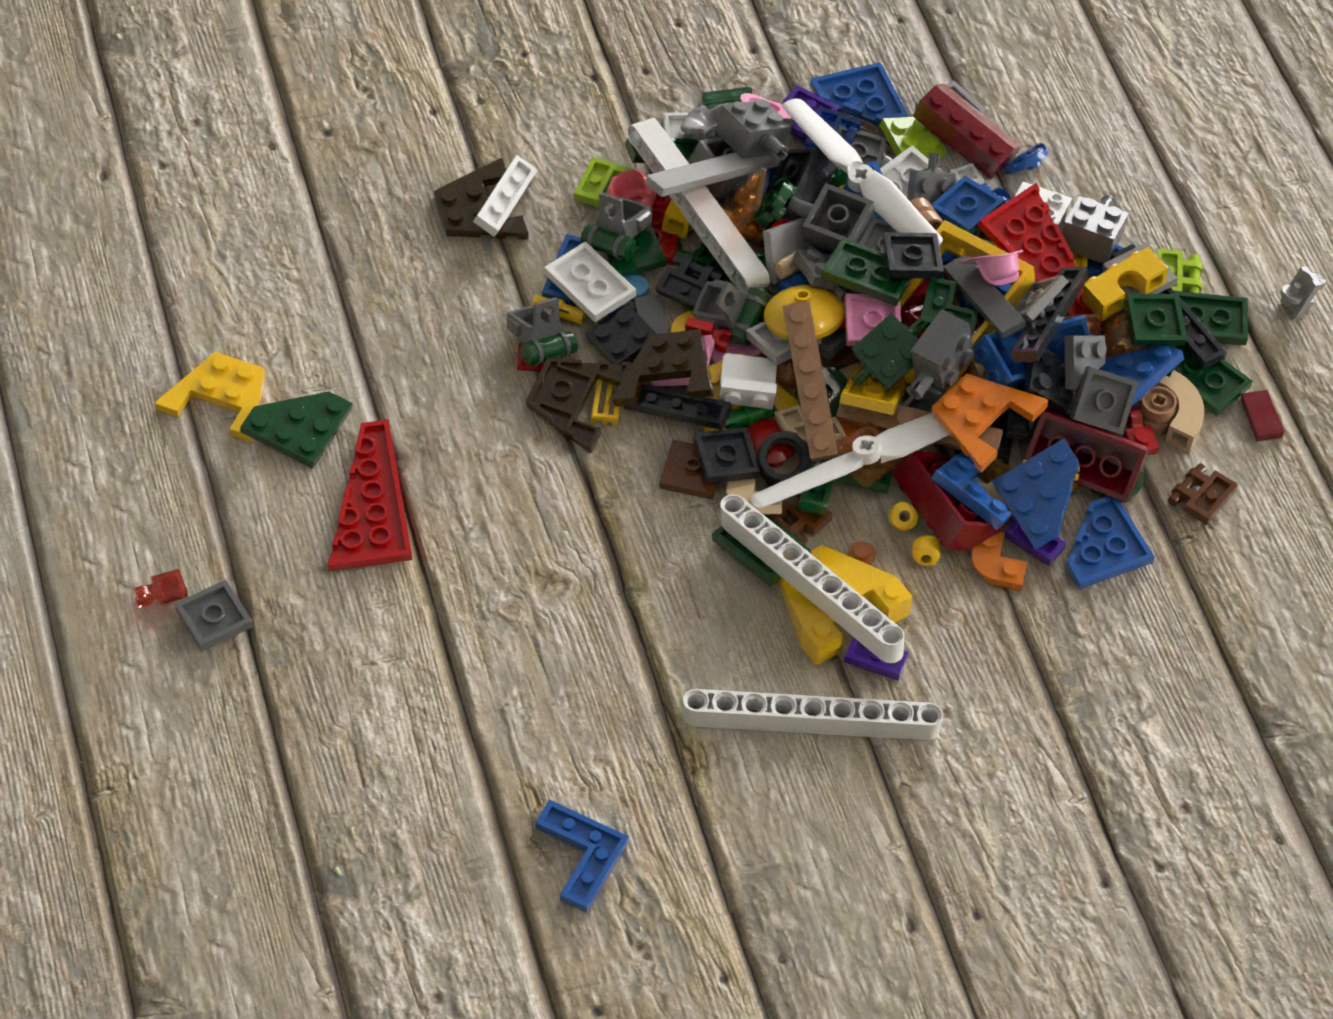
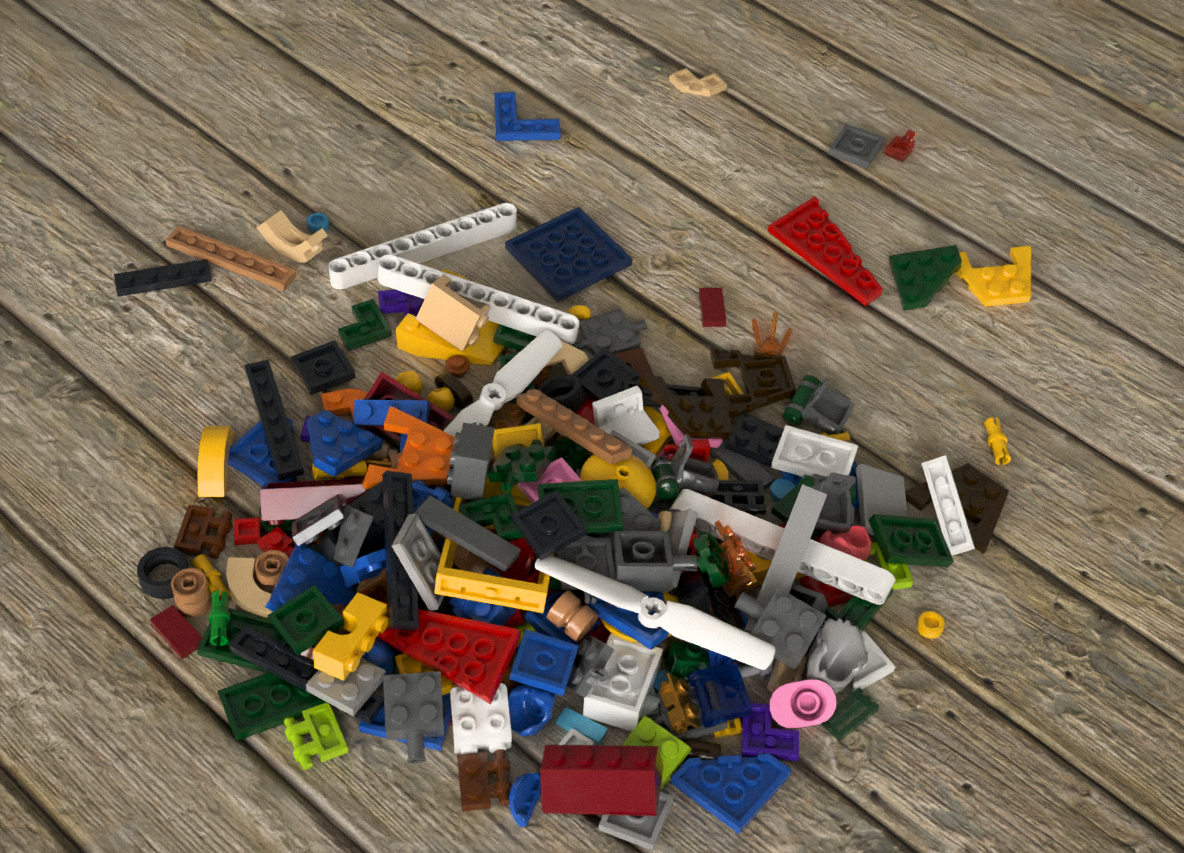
camera: 150 degrees right, 5 degrees down
bright pink piece [960,250,1023,286] -> none
light grey hips [1280,266,1326,319] -> none
none -> black plate [114,259,212,297]
none -> black tyre [137,547,189,599]
none -> medium nougat plate [165,226,296,291]
none -> medium nougat wheel [171,568,212,618]
none -> yellow pin [192,554,231,600]
none -> yellow arch [198,426,235,497]
none -> green pin [209,590,231,646]
none -> red tile [234,517,261,545]
none -> black plate [244,360,304,481]
none -> tan arch [256,210,328,263]
none -> black plate [291,340,356,395]
none -> dark azure tile [306,213,330,233]
none -> dark green plate [338,299,392,351]
none -> tan panel [416,274,490,351]
none -> dark brown beam [435,371,473,410]
none -> reddish brown plate [457,749,512,811]
none -> dark blue plate [505,207,632,302]
none -> yellow tile [568,305,591,321]
none -> dark grey plate [571,308,647,356]
none -> pearl gold hinge [659,673,701,734]
none -> tan tile [669,68,727,97]
none -> dark red tile [699,288,726,327]
none -> clear orange plant [752,311,792,356]
none -> light grey tile [856,464,908,535]
none -> dark green plate [869,514,954,567]
none -> yellow tile [917,611,945,638]
none -> yellow pin [984,417,1011,465]

